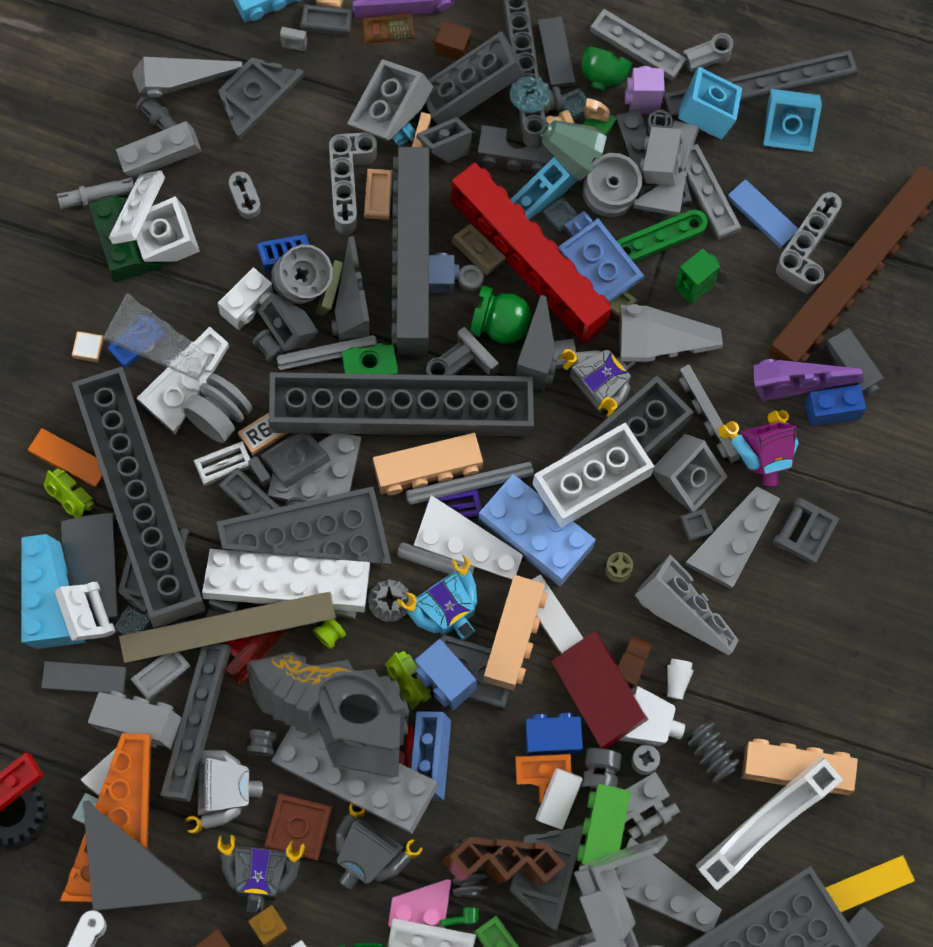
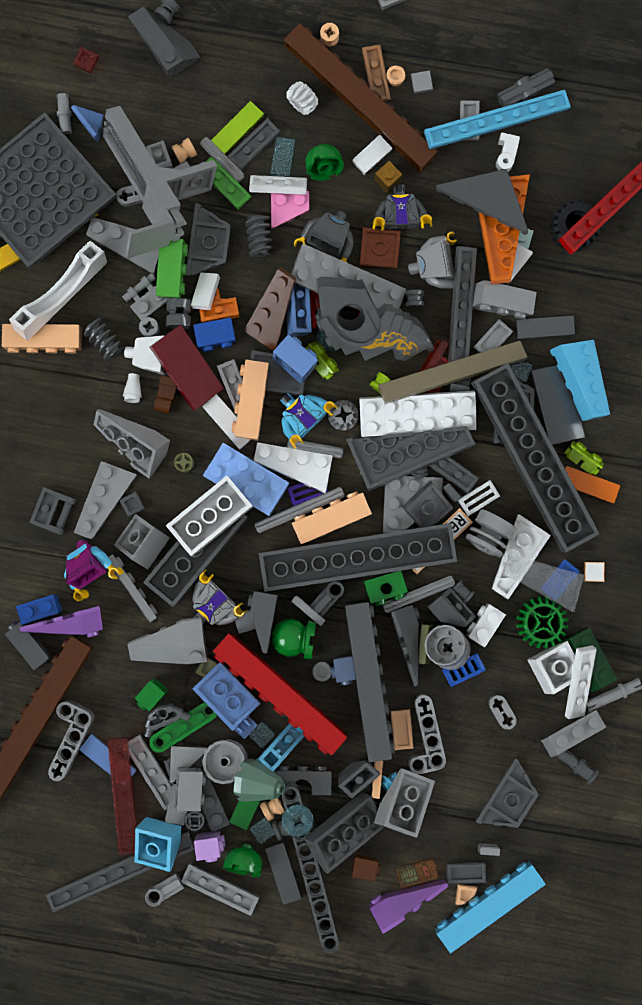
camera: 175 degrees right, 15 degrees up
white plate [54,582,116,641] -> none
light grey wedge [133,57,242,98] -> none
green hand [440,908,479,927] -> none
reddish brown brick [441,837,565,888] -> none
dark tan plate [451,224,506,276] -> none
light nougat tile [584,98,610,122] -> none
medium azure slope [763,89,822,152] -> none
none -> clear red tile [107,737,137,855]
none -> dark grey piece [144,704,191,738]
none -> light grey tile [217,359,243,415]
none -> wing [244,267,296,351]
none -> green gear [516,597,569,649]

